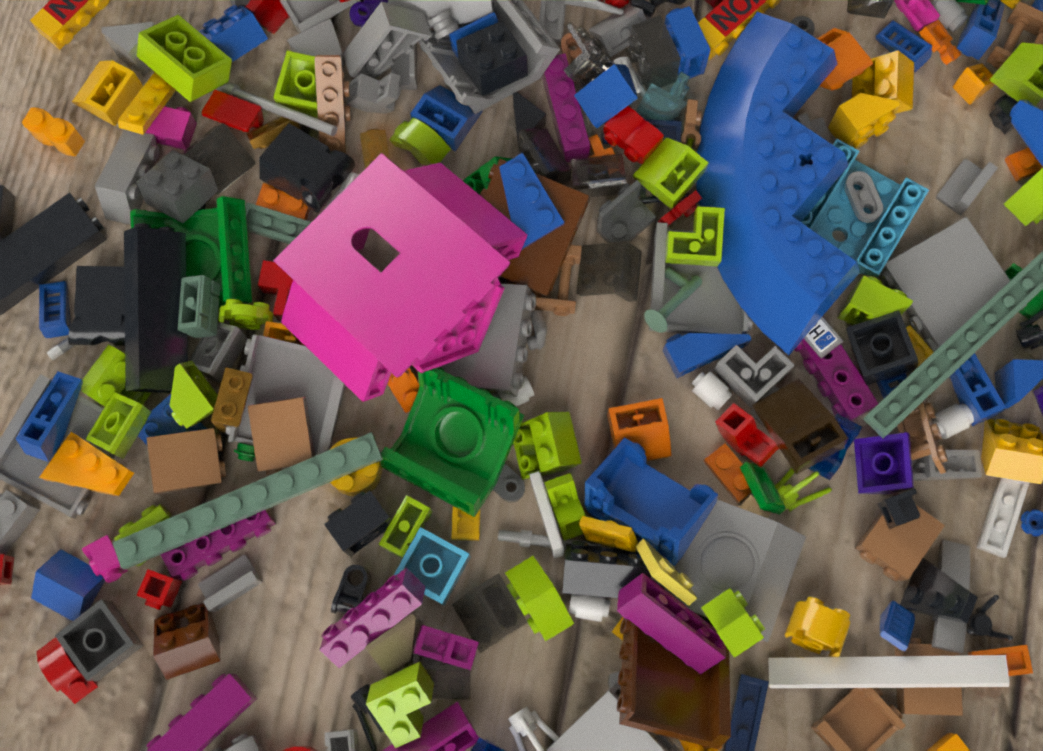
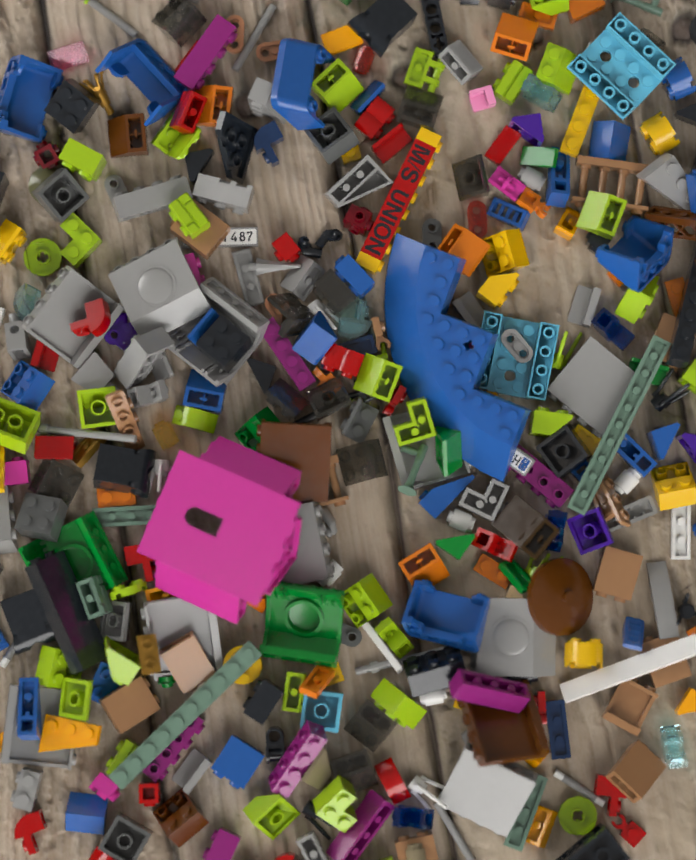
camera: 25 degrees left, 10 degrees up
magenta slope [412,625,479,670] -> none
light grey wheel [427,9,459,40] -> none
blue wing [499,153,565,250] -> none
yellow plate [579,516,638,552] -> none
light yellow wing [636,538,697,606] -> none
lime brick [701,588,766,658] -> none
black panel [878,488,920,530] -> none
black wing [900,558,978,624] -> none
none -> blue brick [211,734,265,790]
none -> lime slope [242,794,301,840]
none -> orange plate [299,665,335,699]
none -> red brick [374,757,411,805]
none -> green slope [434,426,463,477]
none -> green slope [434,534,475,560]
none -> clear red plate [467,200,488,238]
none -> reddish brown dish [527,558,593,636]
none -> red plate [533,690,547,724]
none -> lime plant [552,331,583,371]
none -> clear blue brick [591,307,635,351]

